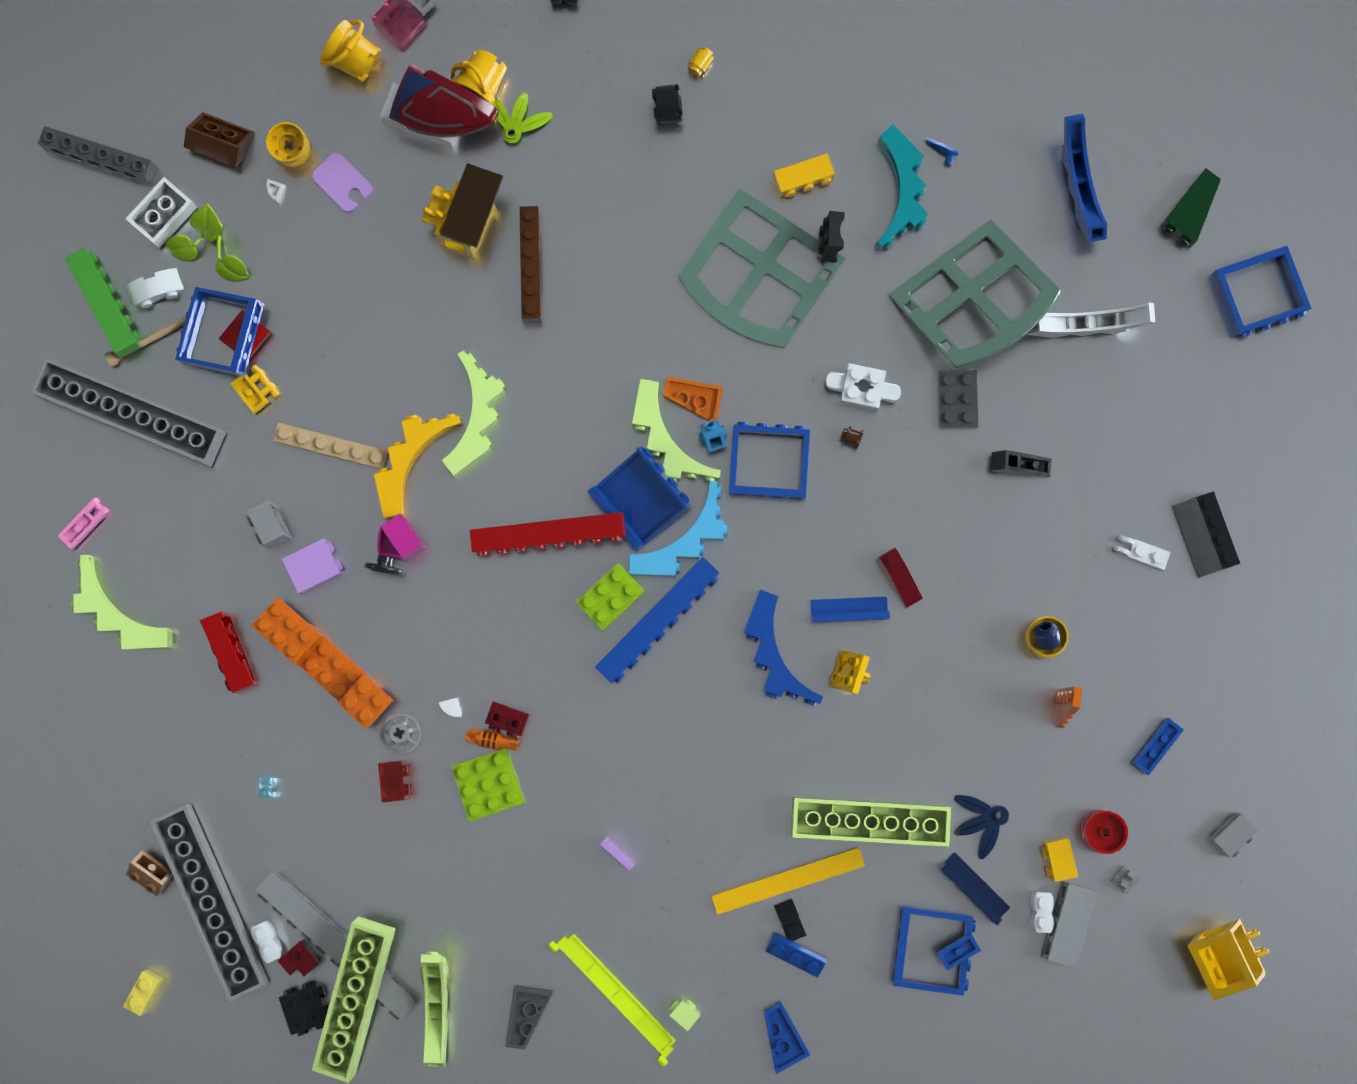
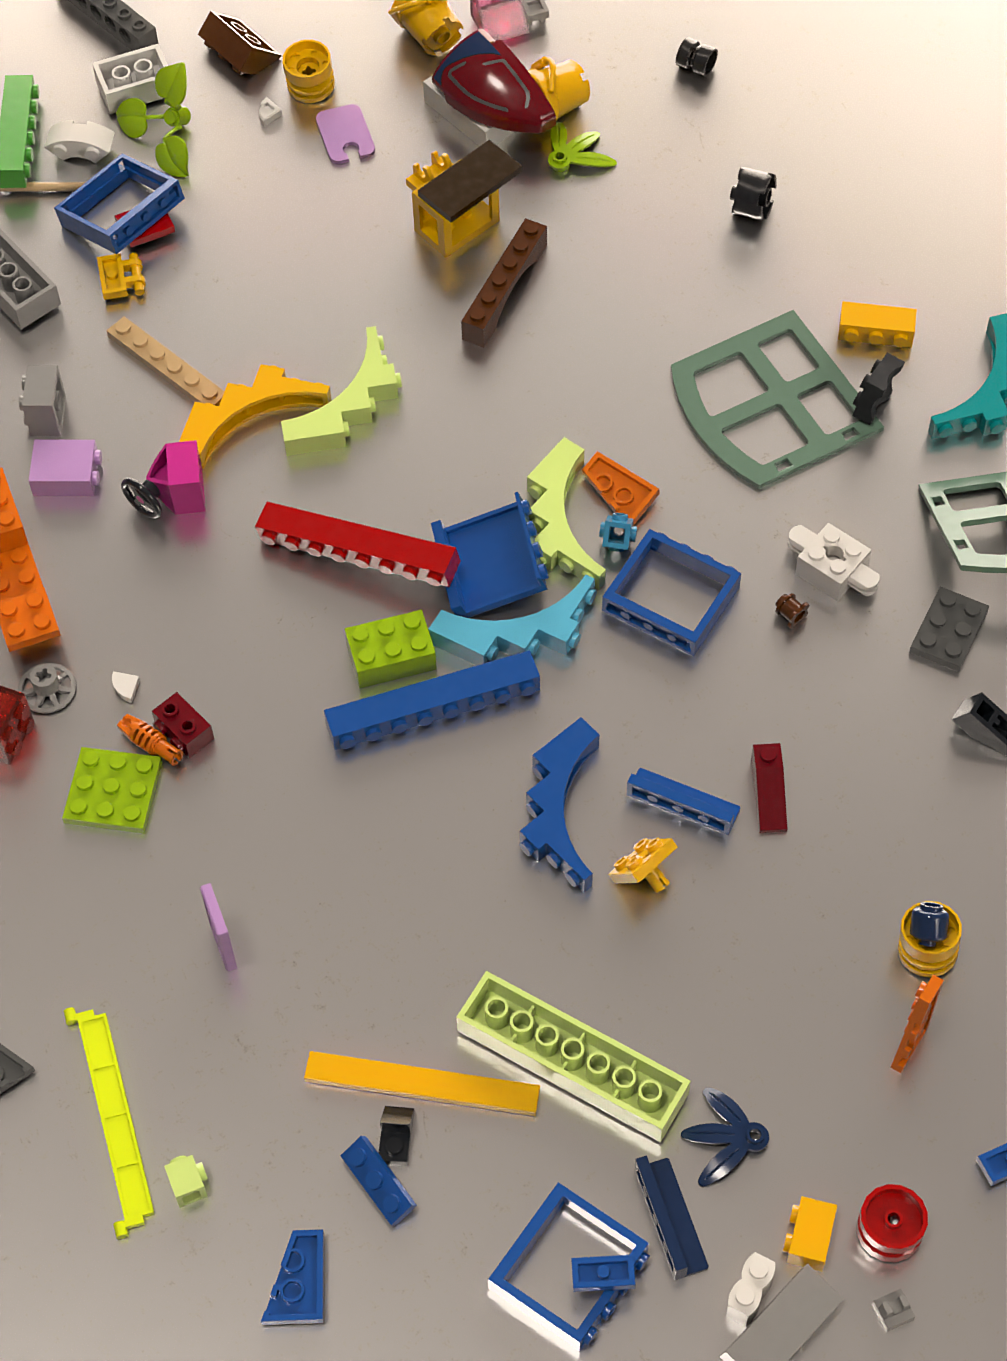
camera: 30 degrees right, 25 degrees down
yellow brick [687,47,714,76] -> none

